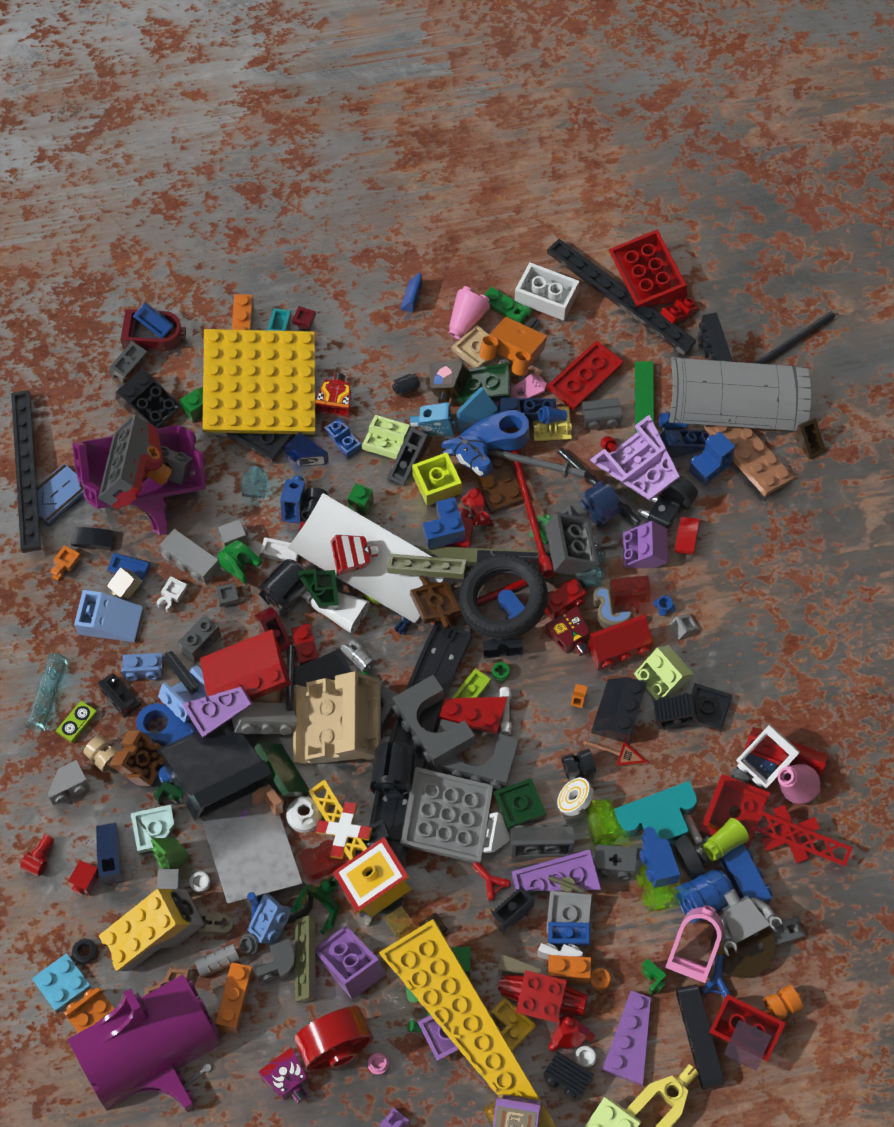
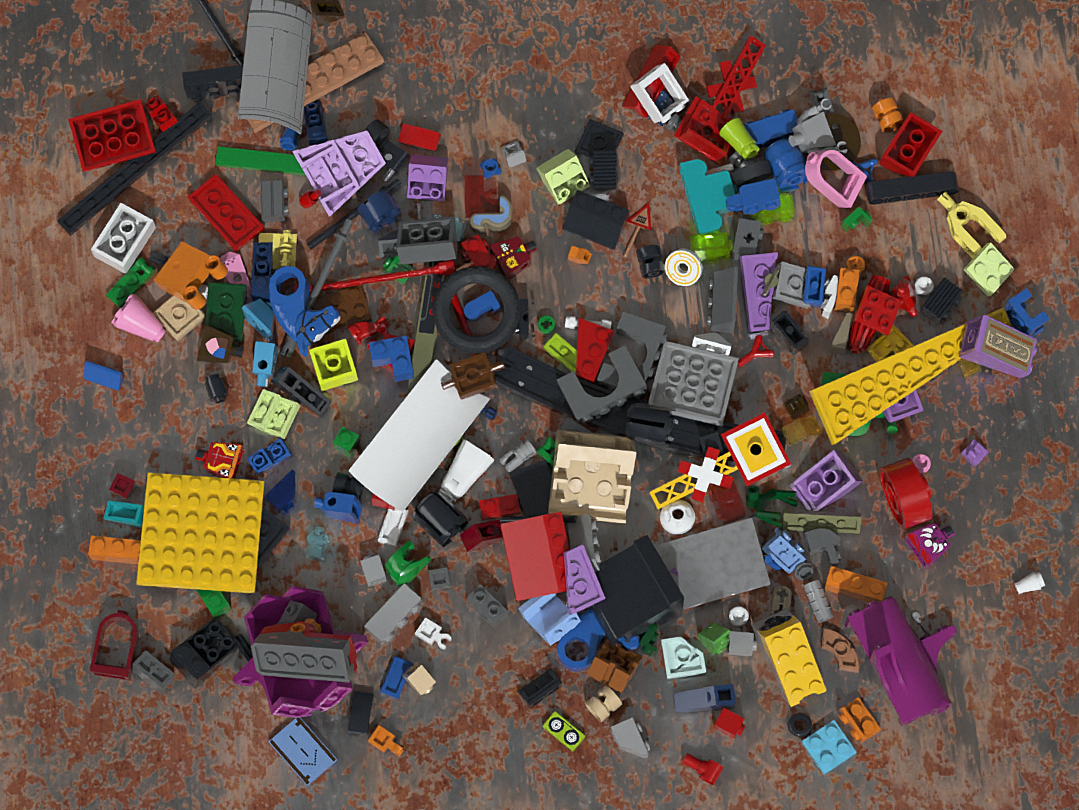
camera: 85 degrees left, 10 degrees up
black plate [11,390,41,553] -> none
clear light blue brick [25,653,68,732] -> none
light blue slope [74,590,143,642] -> none
medium blue bracket [121,653,163,681] -> none
blue tile [133,302,174,339] -> none
black axle [164,651,199,694] -> none
nougat bracket [252,784,284,816] -> none
dark green tile [254,743,310,796] -> none
dark green slope [298,569,339,610] -> none
red torso [330,535,378,576] -> none
olive plate [387,554,467,579] -> none
dark green plate [494,778,546,830] -> none
blue cone [538,406,567,424] -> none
red slope [589,614,653,670] -> none
medium lavender wing [602,991,651,1086] -> none
blue brick [689,431,735,486] -> none
clear purple piece [724,1020,771,1071] -> none
bright pink cone [778,764,821,804] -> none

